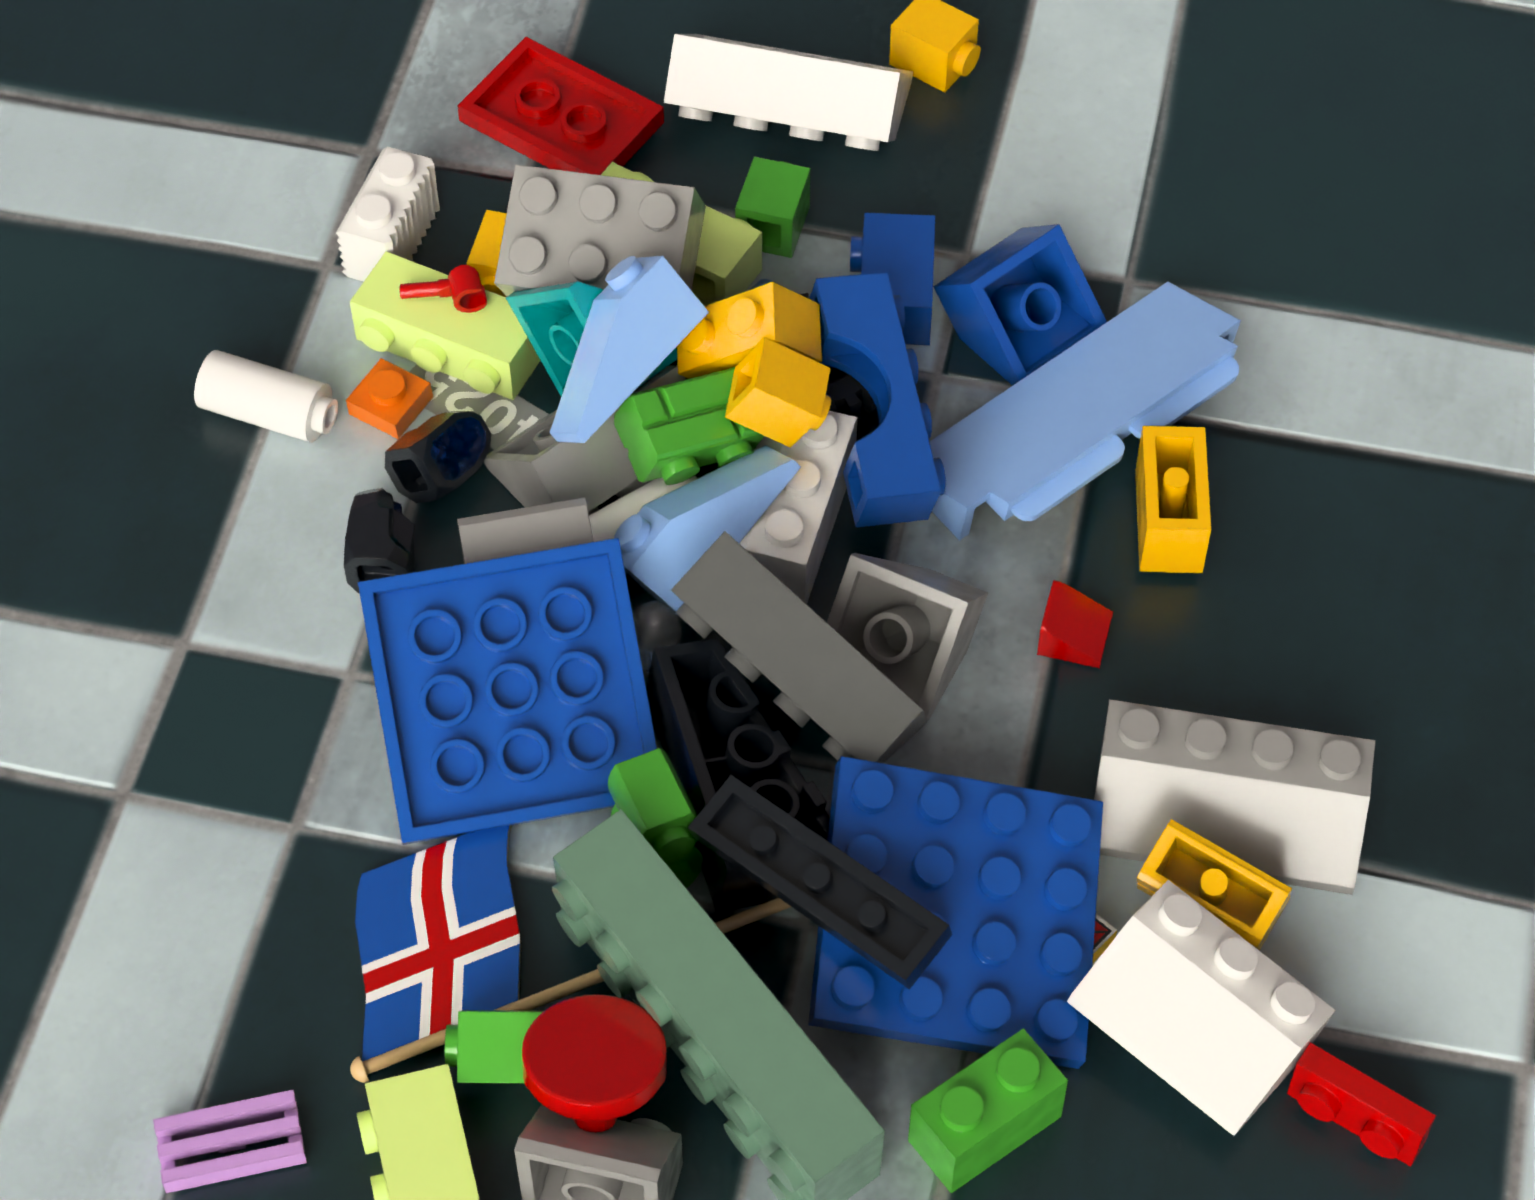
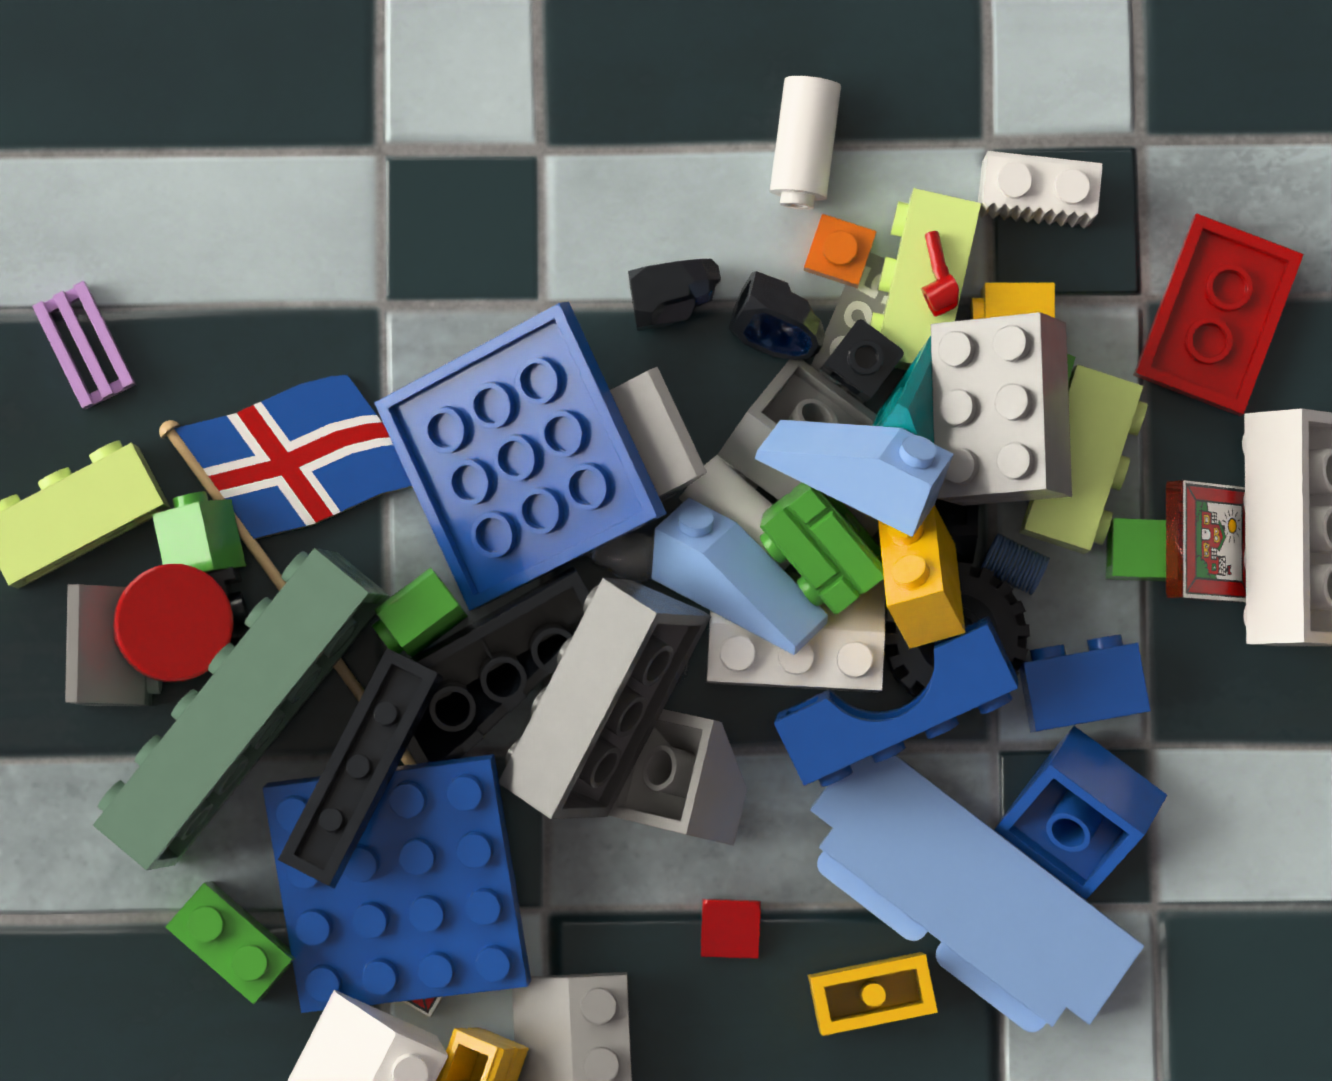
camera: 75 degrees right, 30 degrees up
yellow brick [725,337,831,448] -> none
none -> black bracket [820,319,904,403]
none -> tile [1166,480,1246,603]

